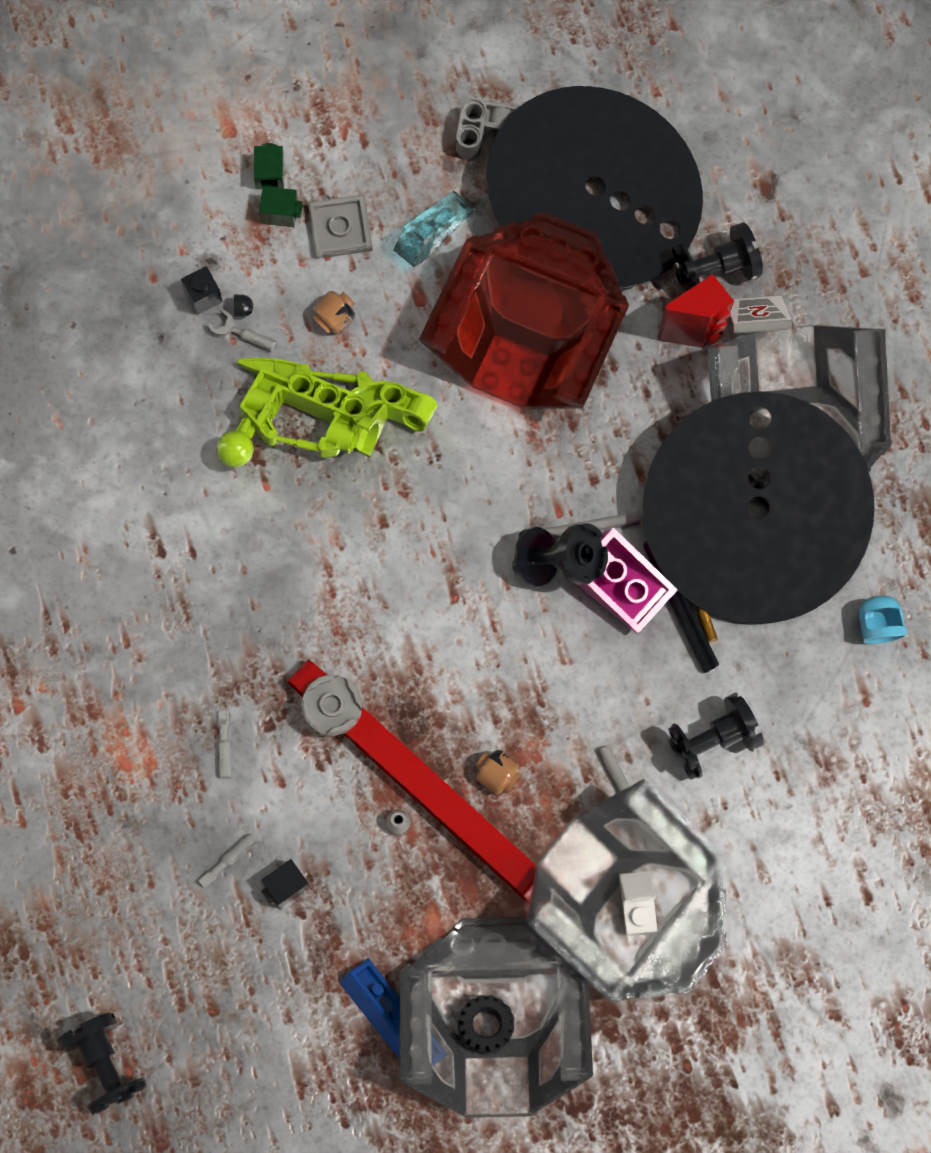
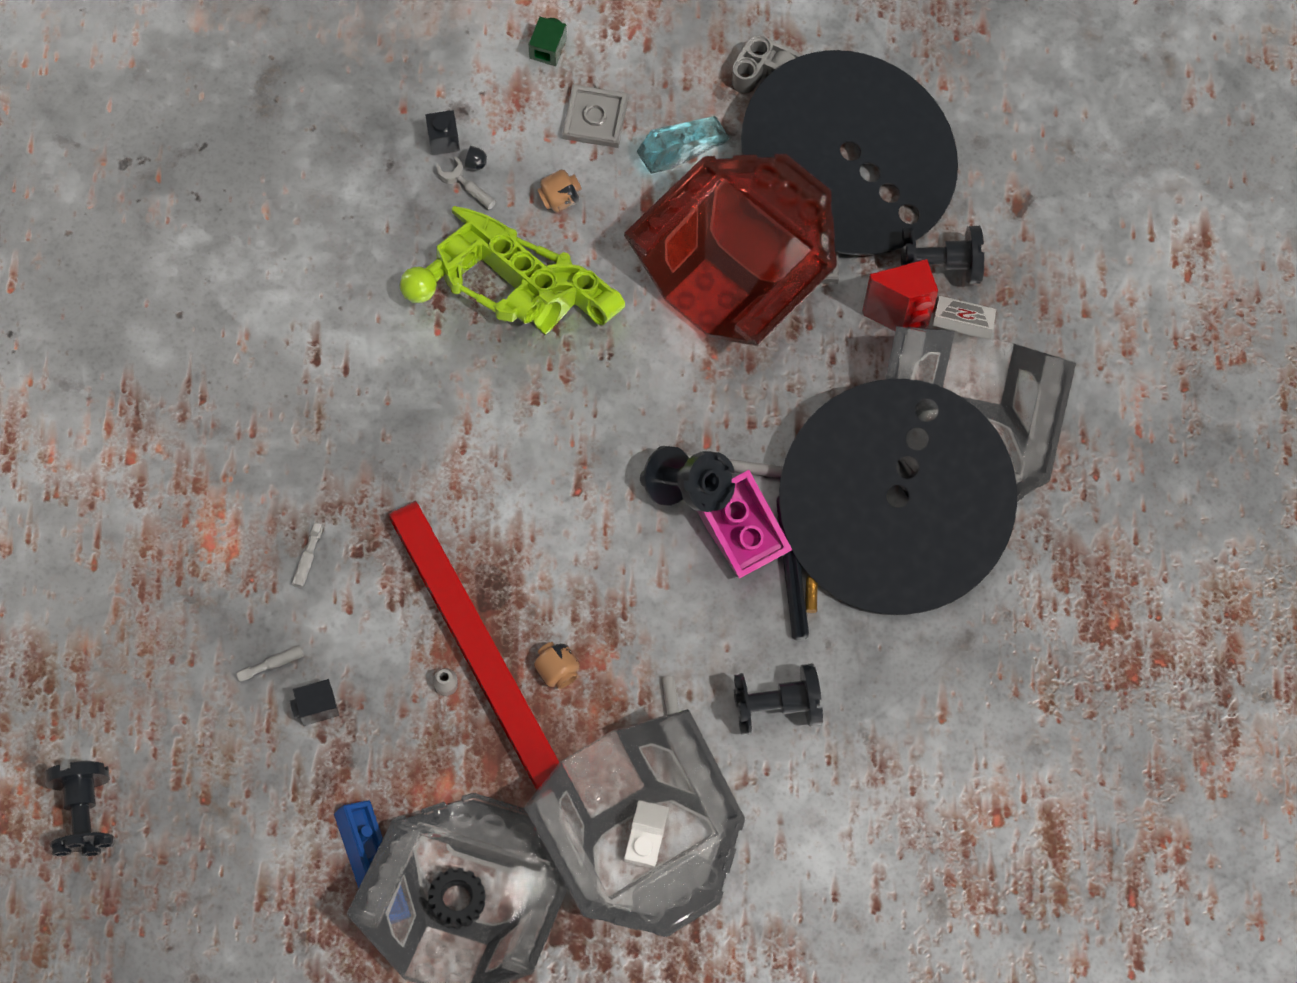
camera: 20 degrees right, 5 degrees down
dark green brick [259,186,303,228] -> none
light grey tile [302,675,363,736] -> none
medium azure helmet [858,595,908,644] -> none

